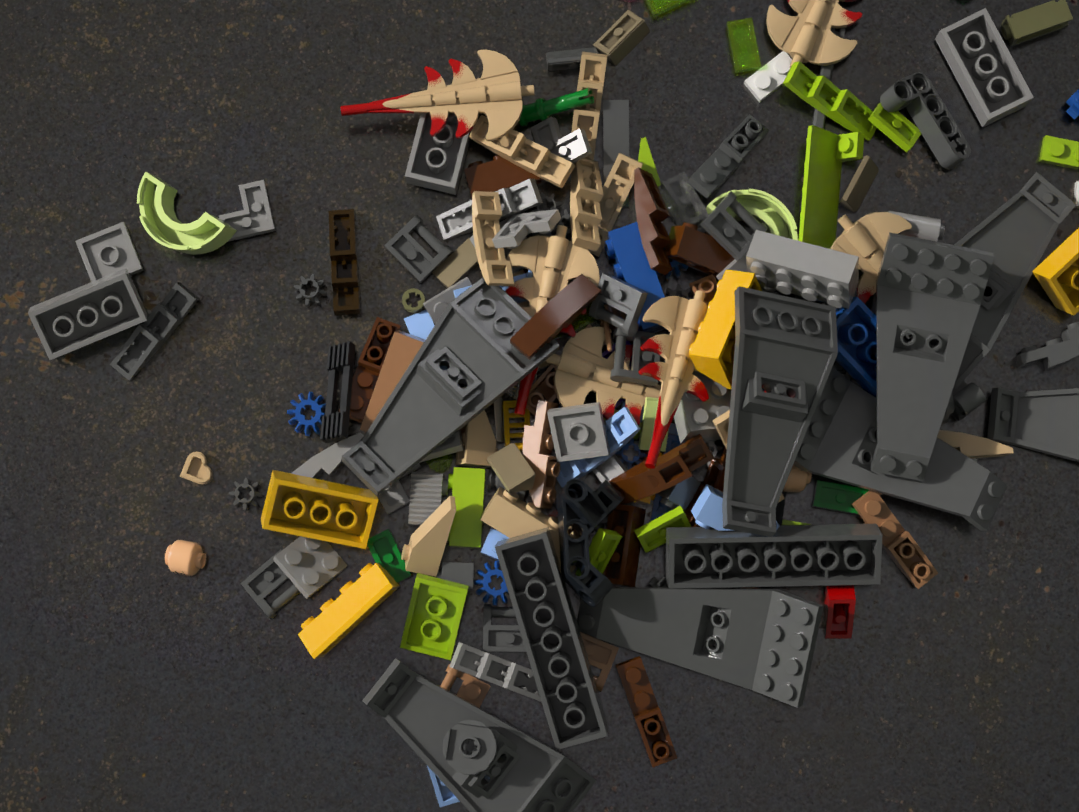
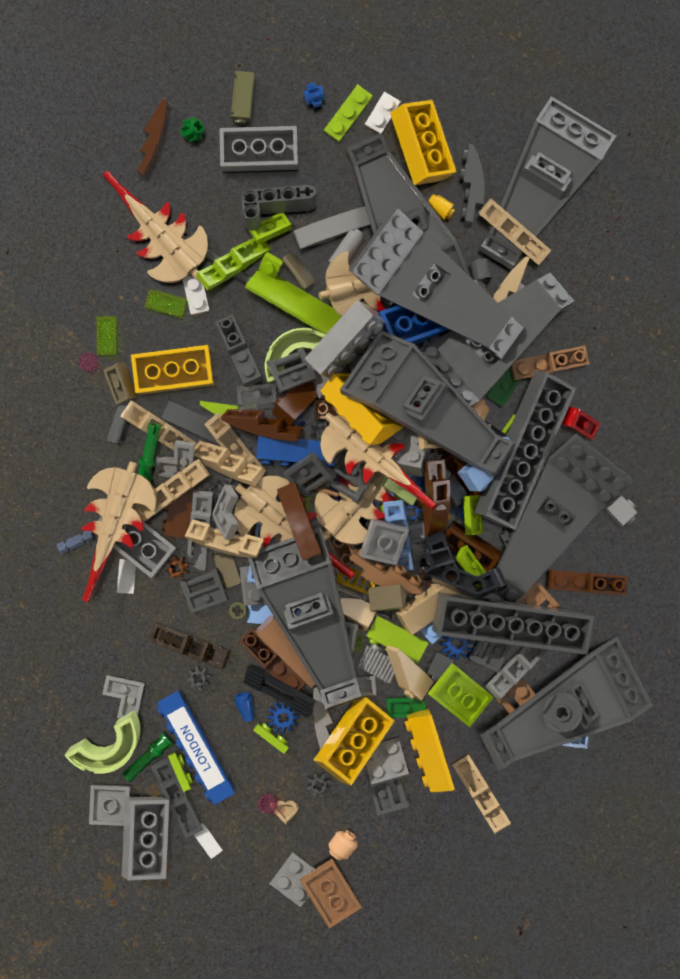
camera: 65 degrees left, 5 degrees up
none -> sand blue axle [57,531,94,554]
none -> white sticker [117,559,136,594]
none -> green pin [122,732,175,782]
none -> yellow brick [131,345,214,395]
none -> brick [157,690,236,805]
none -> dark orange gear [165,555,190,580]
none -> lime plate [168,751,194,792]
none -> white sticker [194,823,223,859]
none -> blue cone [234,692,255,722]
none -> lime plate [253,723,289,754]
none -> clear pink tile [258,794,278,814]
none -> light grey plate [269,852,316,907]
none -> light grey slope [293,206,371,249]
none -> medium nougat tile [299,859,362,929]
none -> yellow brick [428,194,455,221]
none -> tan slope [452,755,511,834]
none -> tan slope [478,198,552,265]
none -> light grey brick [605,496,637,526]

